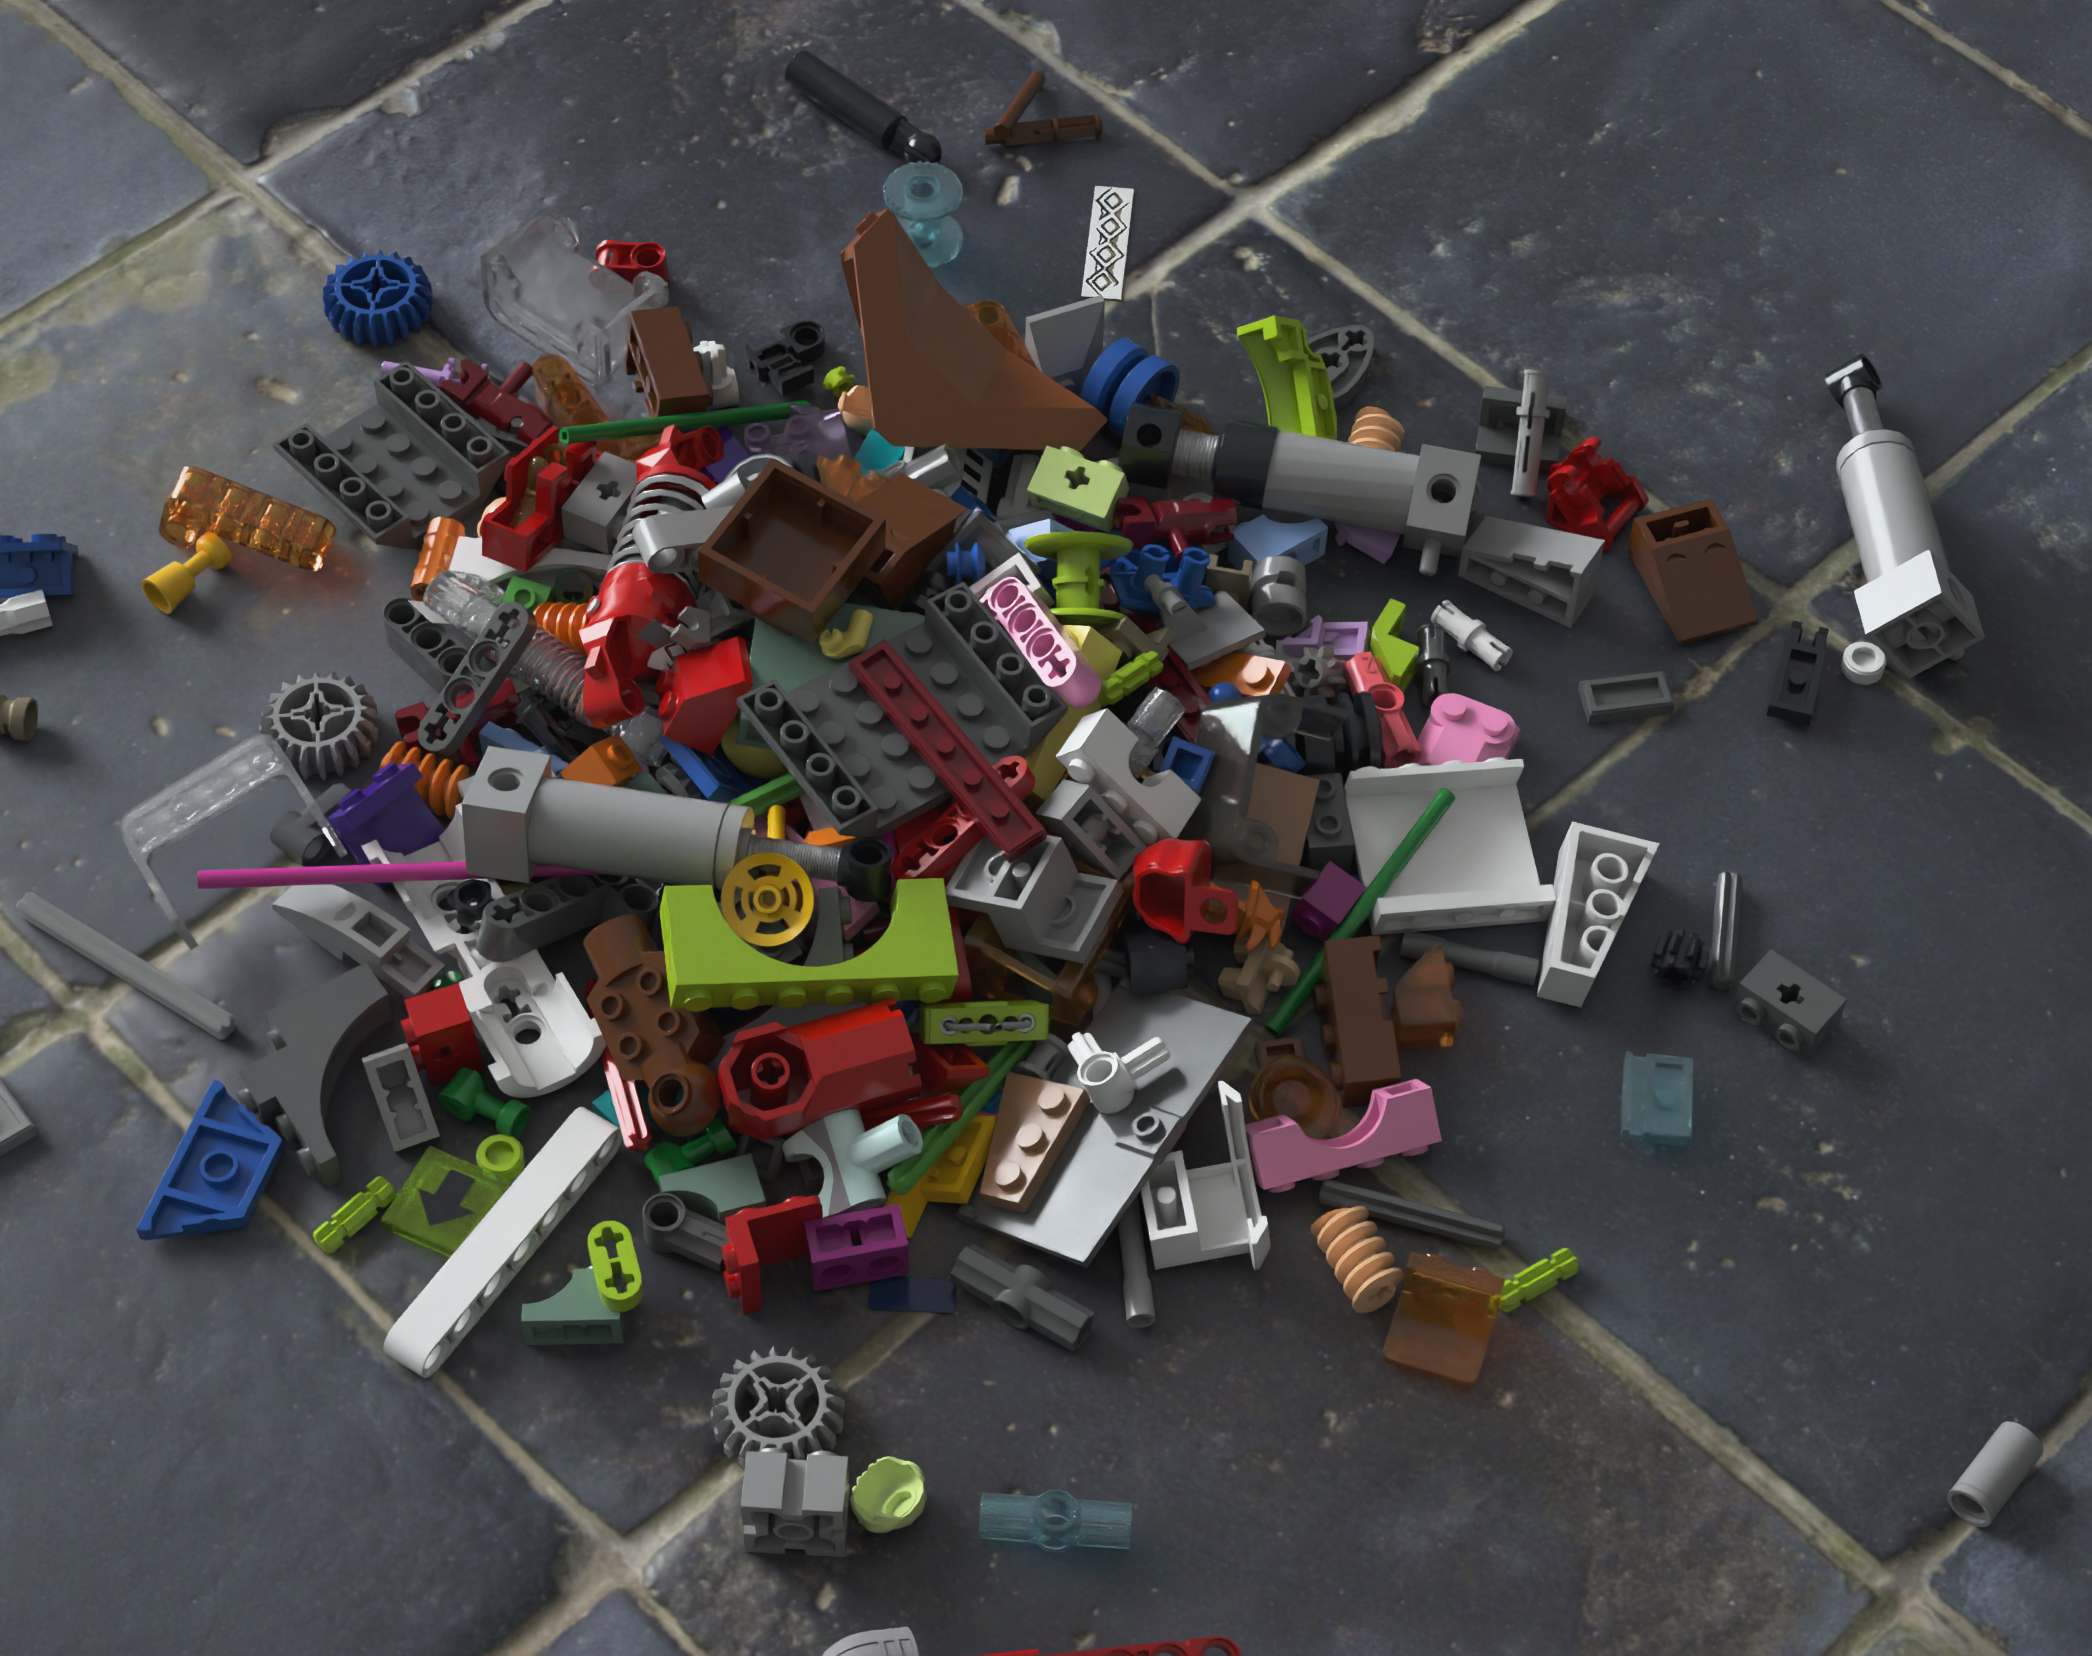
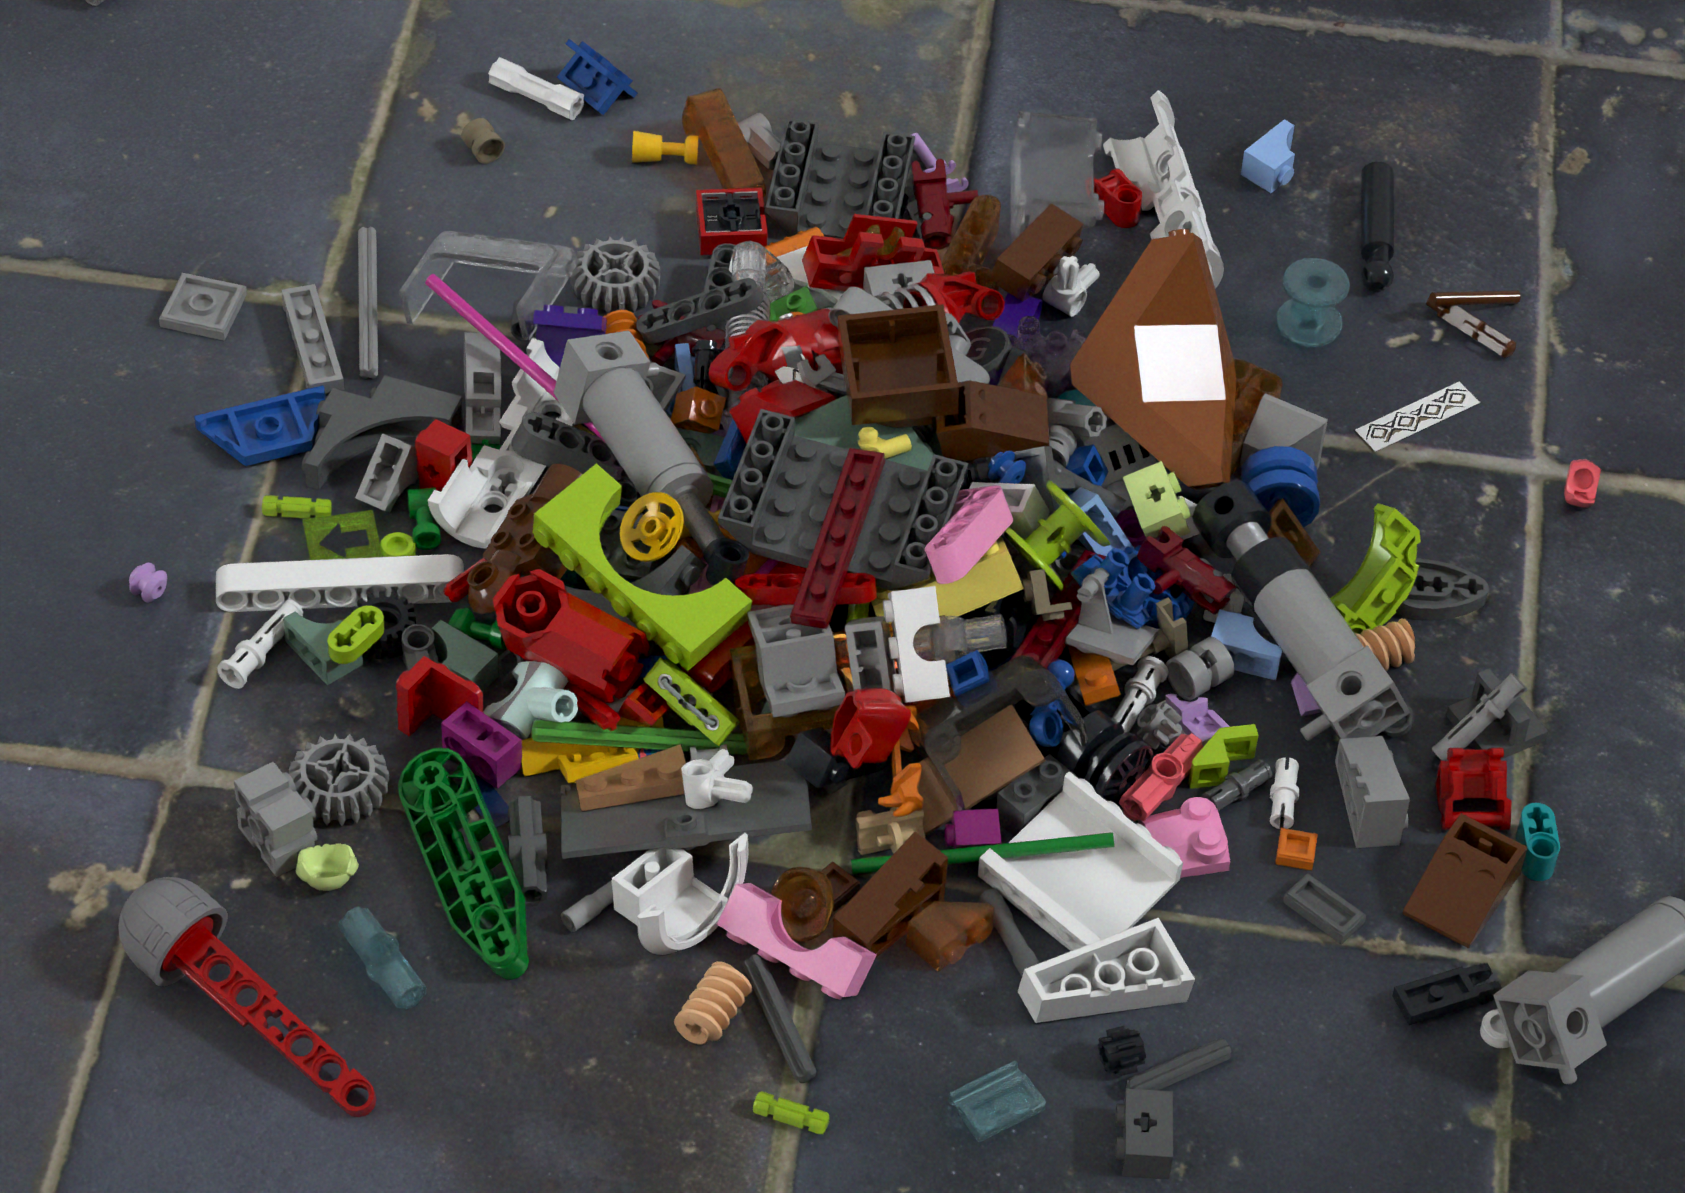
camera: 50 degrees right, 5 degrees down
blue gear [322,249,433,348] -> none
black plate [447,879,494,927] -> none
green piece [560,400,811,445] -> none
lime axle [1097,651,1163,706] -> none
clear orange bracket [1382,1251,1505,1387] -> none
none -> lavender wheel [129,562,167,603]
none -> white pin [217,600,303,689]
none -> light grey gear [282,284,344,395]
none -> black tyre [351,591,416,659]
none -> green beam [398,748,529,980]
none -> piece [696,188,768,255]
none -> light grey piece [729,113,781,171]
none -> white piece [1103,90,1224,289]
none -> light blue arch [1241,119,1295,193]
none -> orange tile [1275,828,1318,871]
none -> teal beam [1515,803,1560,881]
none -> coral hair [1564,459,1601,508]

